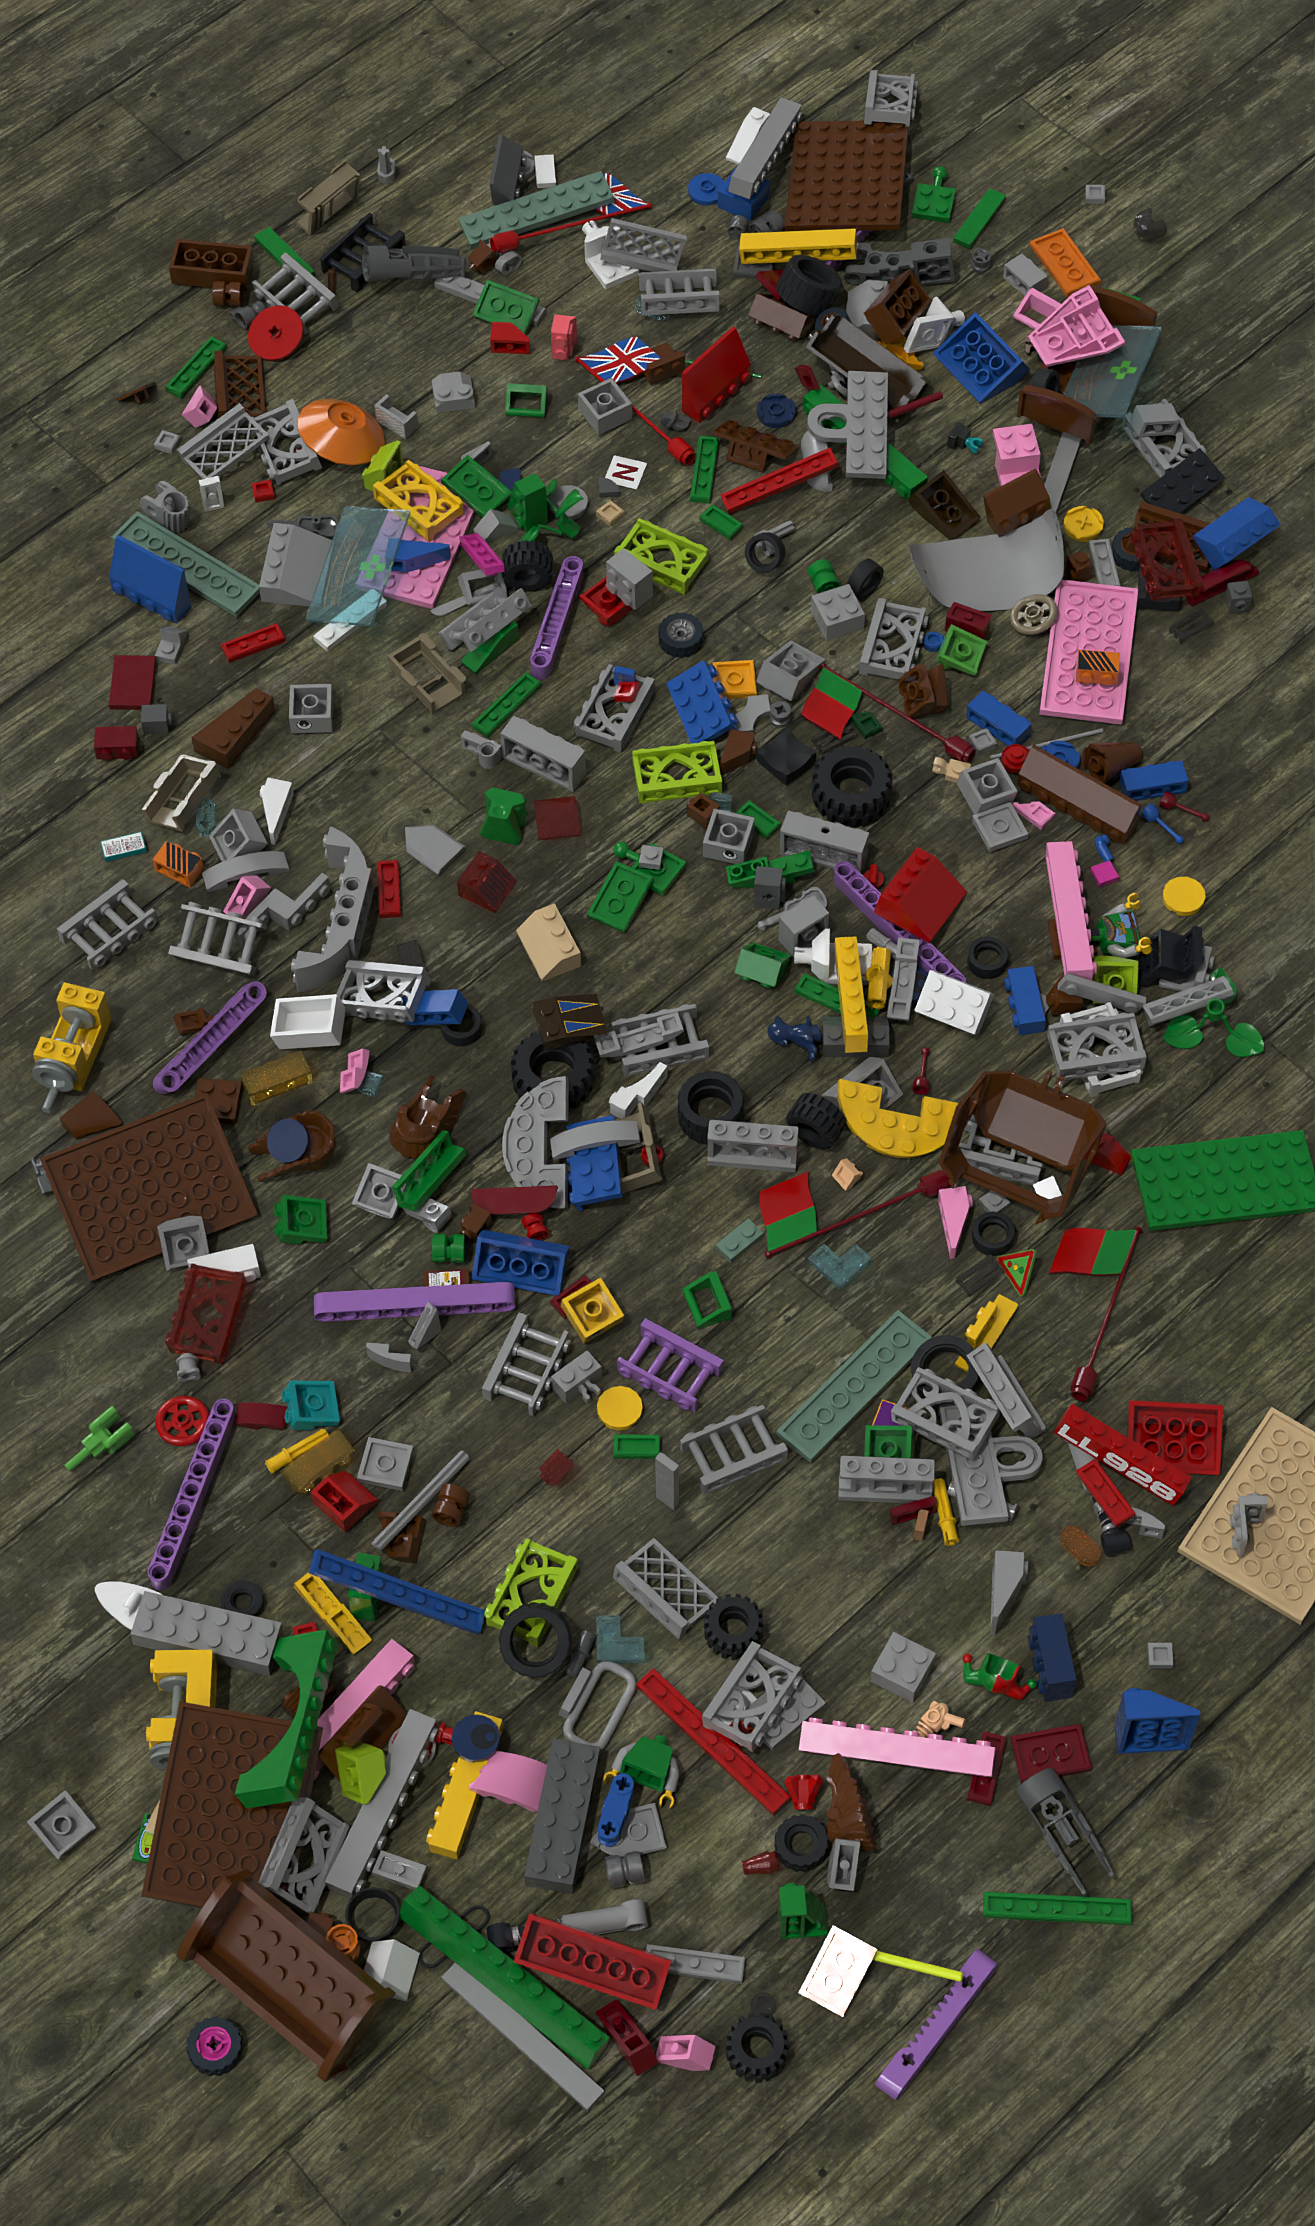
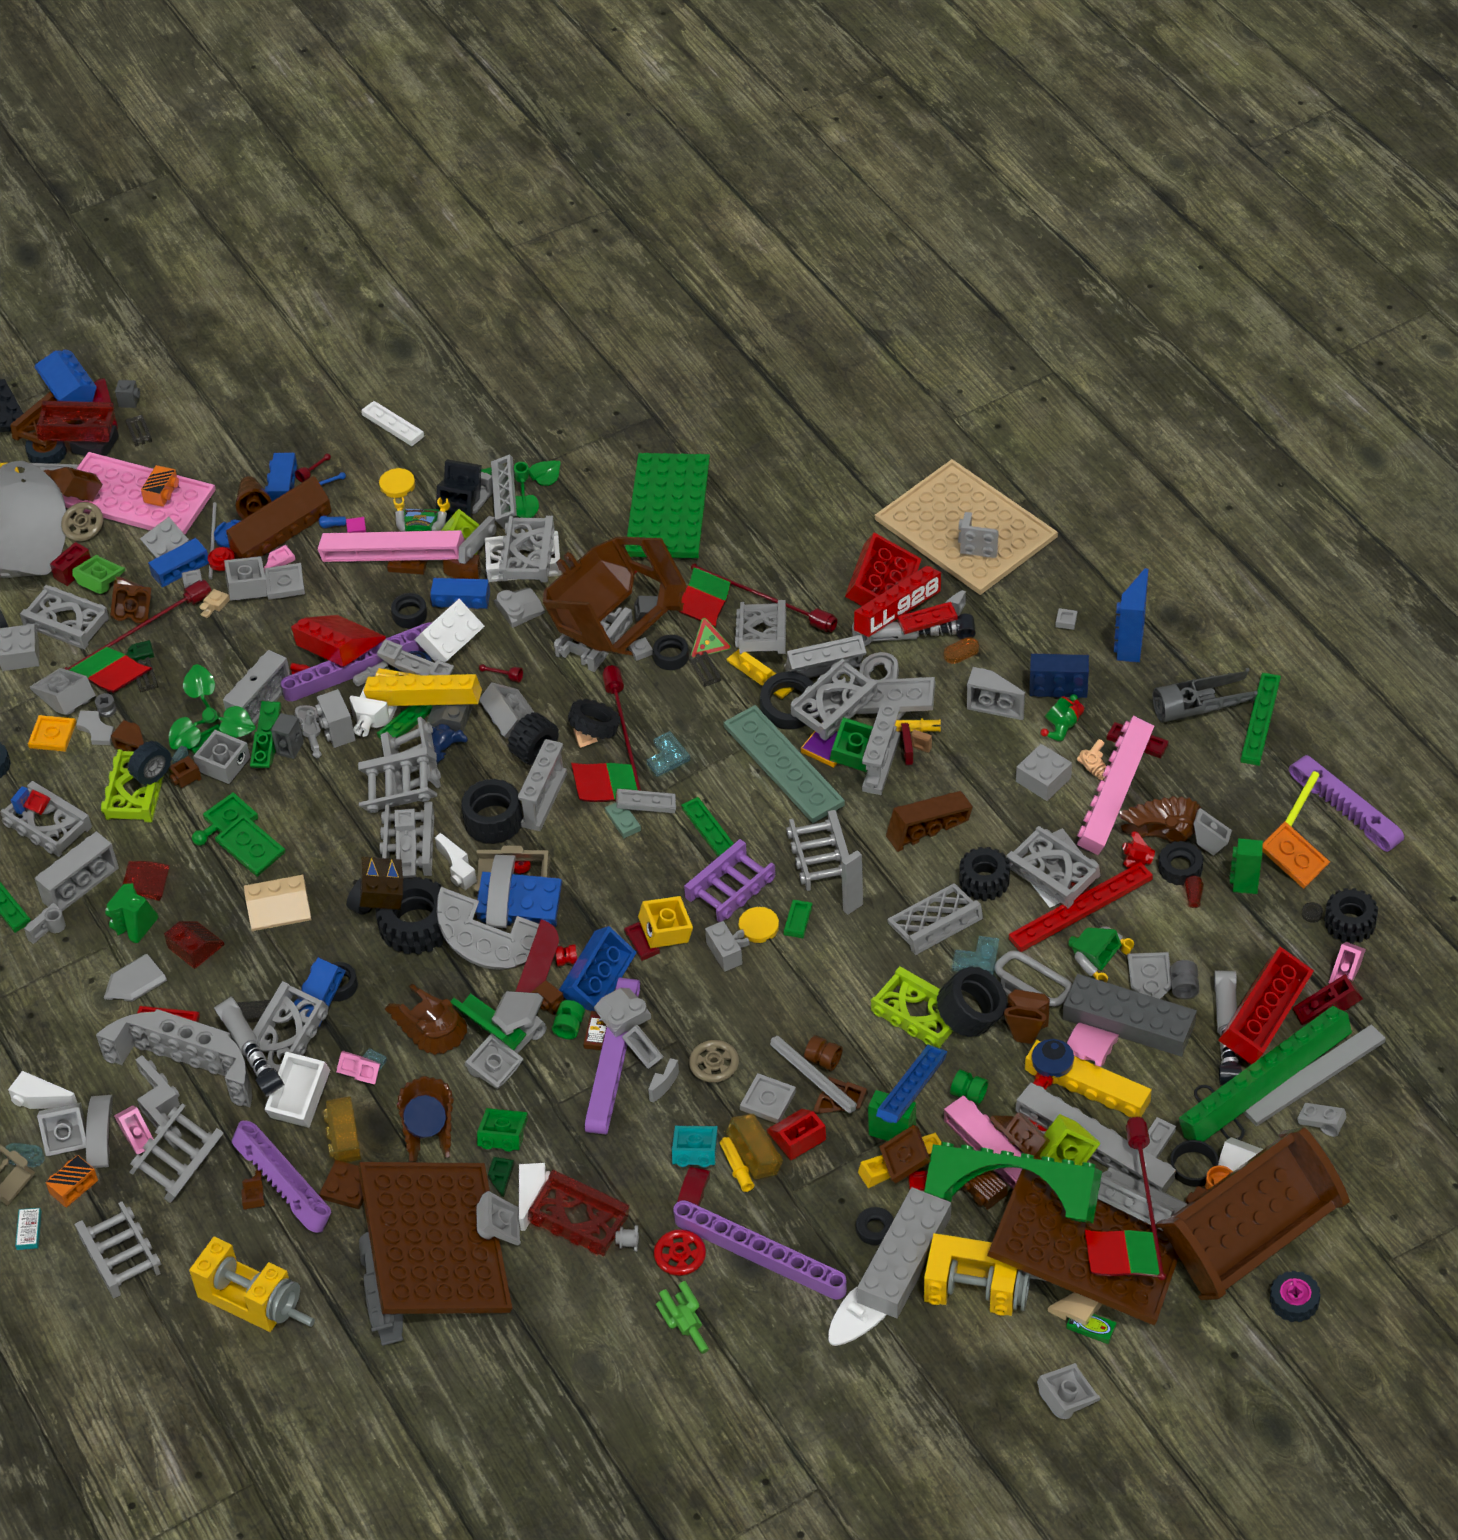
camera: 75 degrees left, 10 degrees down
reddish brown slope [60,1091,123,1140] -> none
light grey fence [482,1313,572,1416] -> none
clear red brick [539,1448,575,1486] -> none
blue piece [598,1773,634,1847] -> none
light grey plate [639,845,663,870] -> none
light grey tile [646,1944,745,1984] -> none
blue bracket [666,660,739,744] -> none
green tile [682,1271,732,1329] -> none
green slope [735,941,792,988] -> none
black brick [757,728,816,786] -> none
black tyre [812,745,892,827] -> none
yellow plate [837,1079,959,1158] -> none
blue tile [923,631,944,652] -> none
bright pink slope [938,1186,973,1259] -> none
dark red tile [1010,1724,1092,1784] -> none
none -> reddish brown slope [49,467,103,502]
none -> black wheel [128,741,172,785]
none -> light grey plate [140,517,190,558]
none -> green plant [169,664,256,750]
none -> piece [214,996,285,1096]
none -> light grey fence [358,747,437,813]
none -> white plate [361,401,424,446]
none -> light grey fence [381,717,441,795]
none -> dark green tile [488,1157,514,1197]
none -> light grey tile [492,991,543,1035]
none -> light grey slope [494,588,545,628]
none -> black tyre [568,699,620,739]
none -> light grey slope [594,988,651,1037]
none -> light grey tile [616,789,676,813]
none -> green tile [681,797,734,857]
none -> dark tan plate [689,1040,739,1083]
none -> light grey fence [735,600,786,654]
none -> reddish brown plate [880,1125,931,1183]
none -> reddish brown wedge [886,791,973,852]
none -> green wheel [950,1069,989,1105]
none -> reddish brown piece [1004,989,1050,1044]
none -> flag [1085,1117,1166,1280]
none -> light grey plate [1297,1103,1346,1137]

